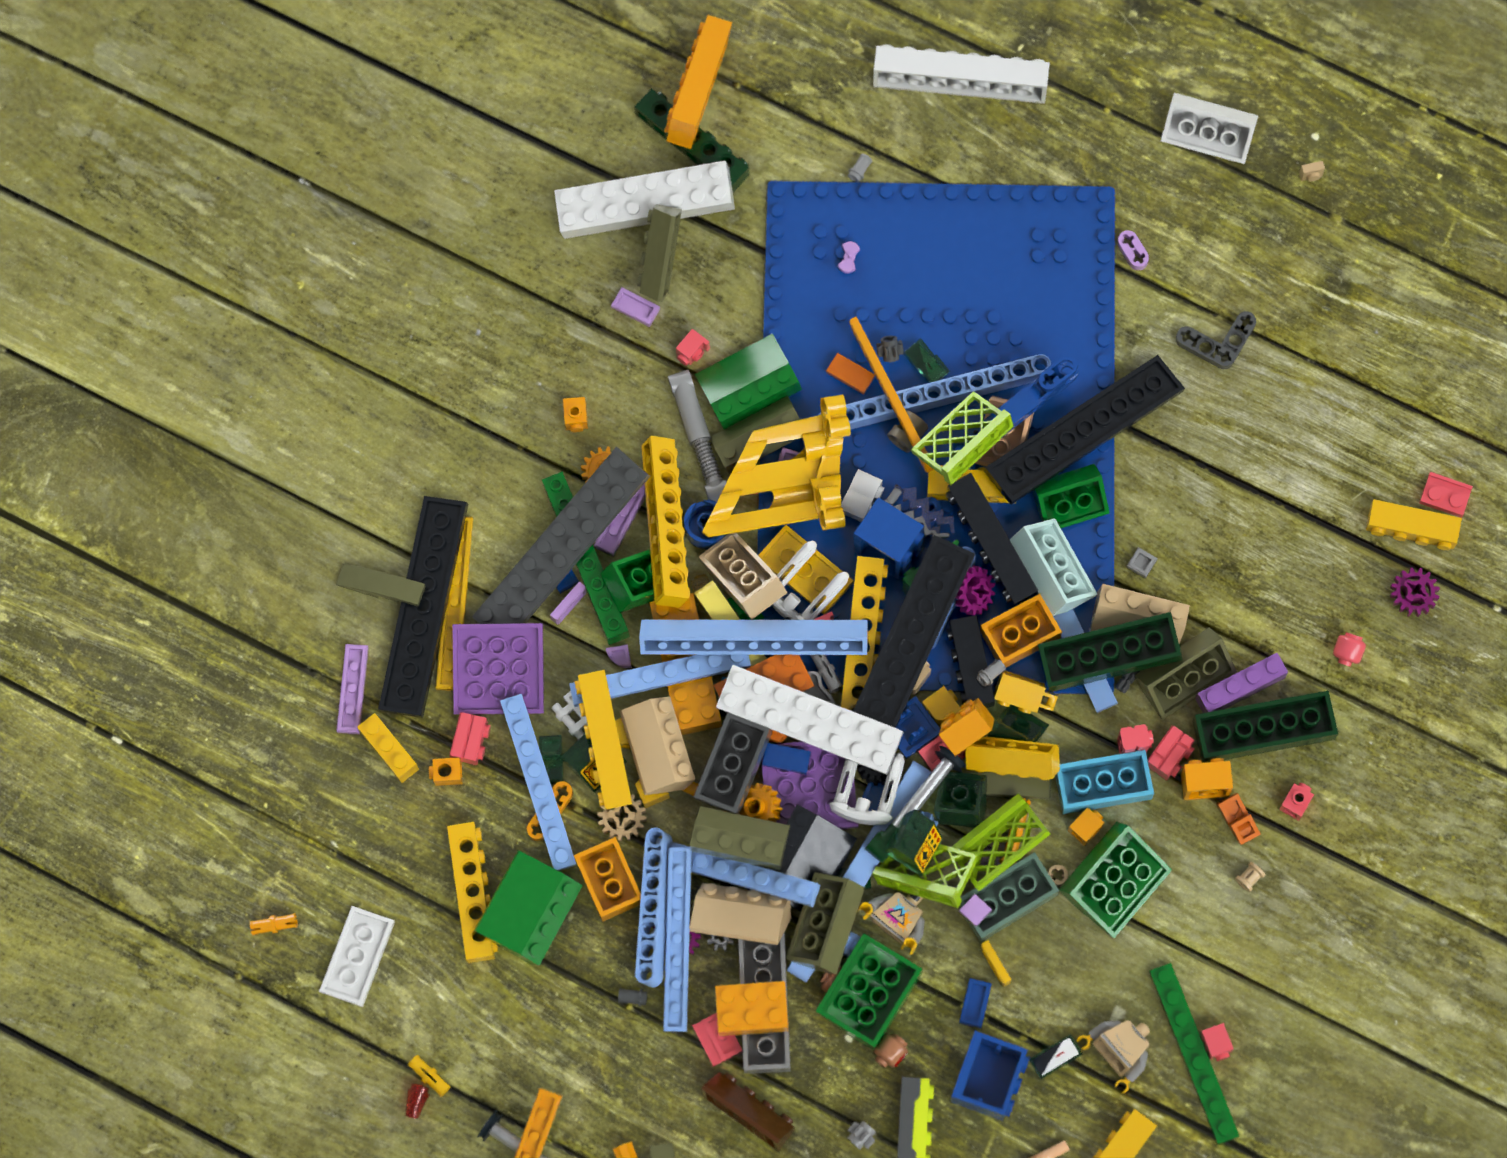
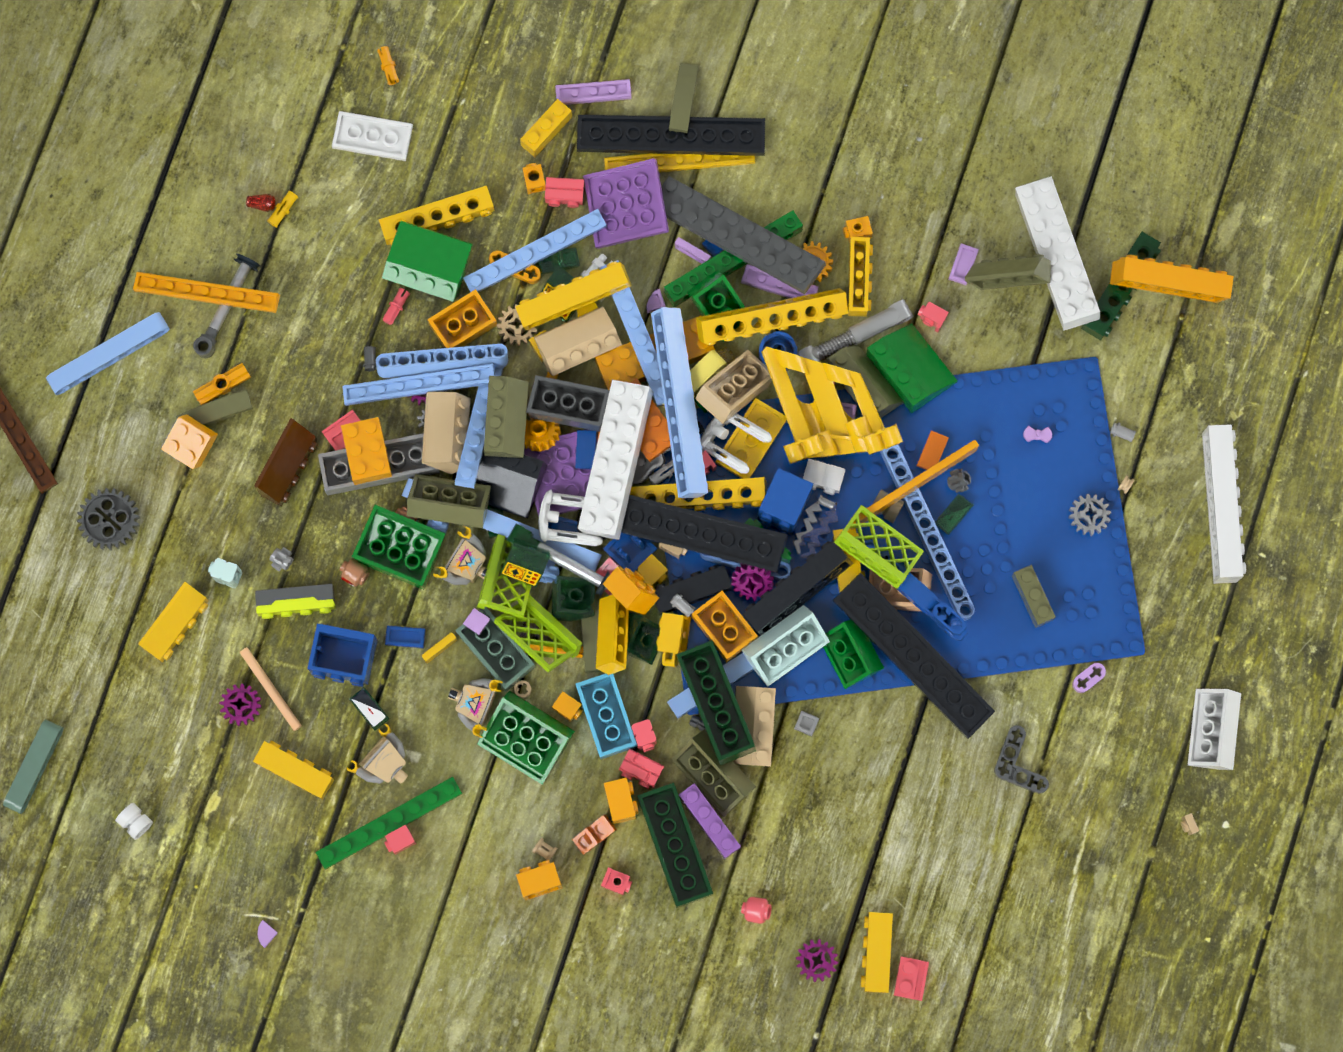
camera: 75 degrees right, 5 degrees up
none -> coral axle [383,288,410,325]
none -> torso [448,678,503,738]
none -> light orange brick [516,860,563,900]
none -> yellow brick [848,237,873,317]
none -> olive brick [1012,565,1056,628]
none -> light grey gear [1069,494,1111,536]
none -> tan bush [1117,475,1135,494]

